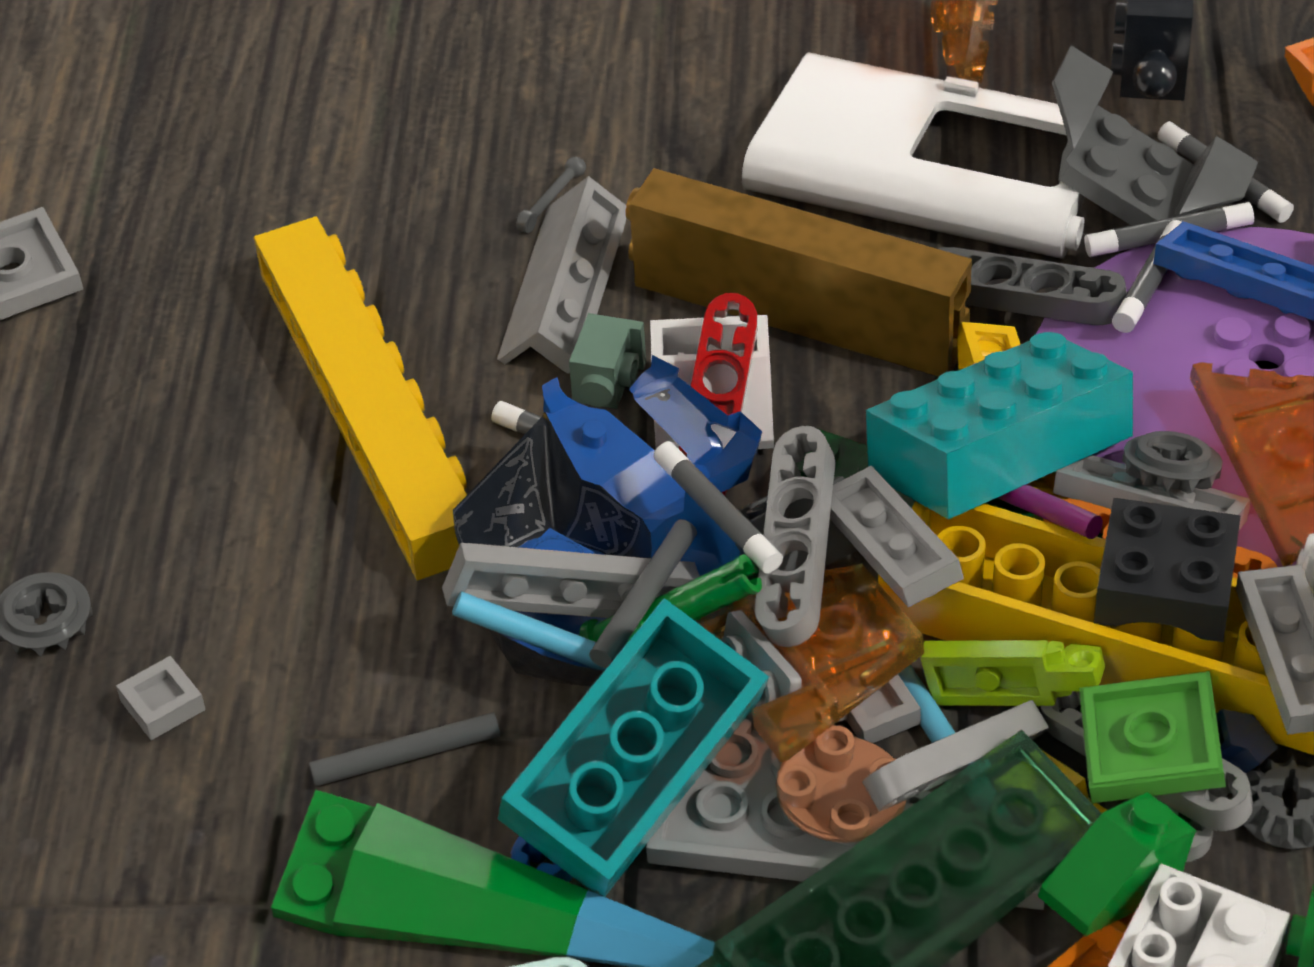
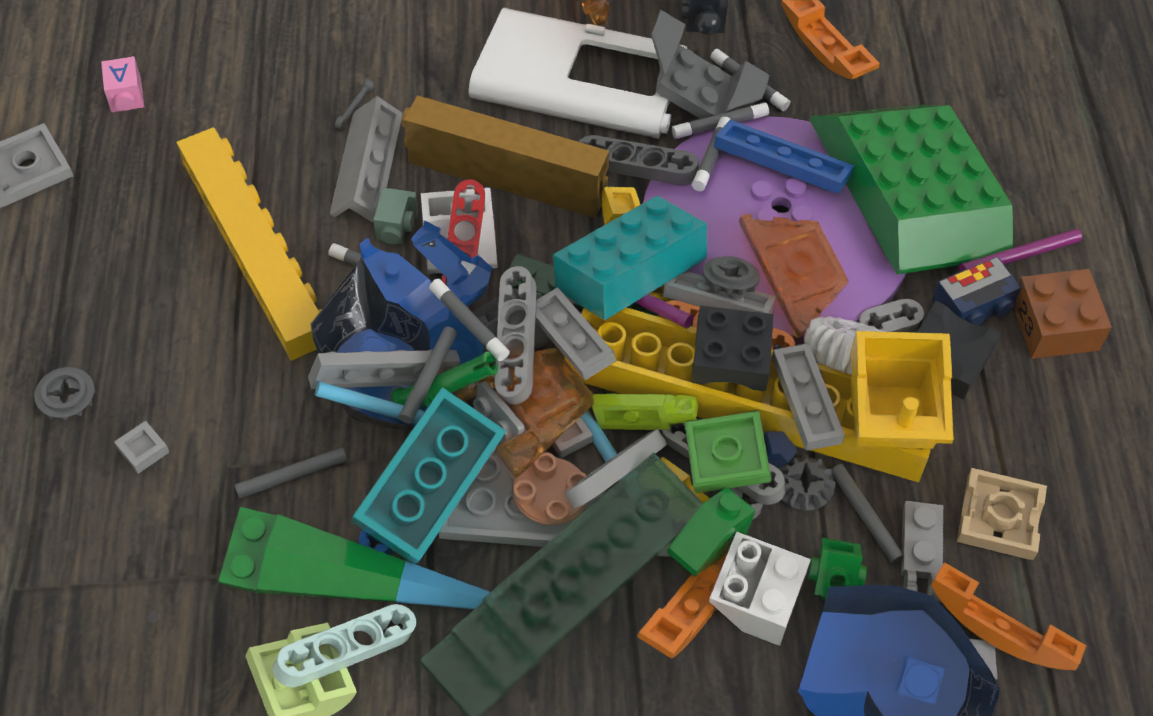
camera: 10 degrees left, 10 degrees up
none -> bright pink brick [101,56,144,112]

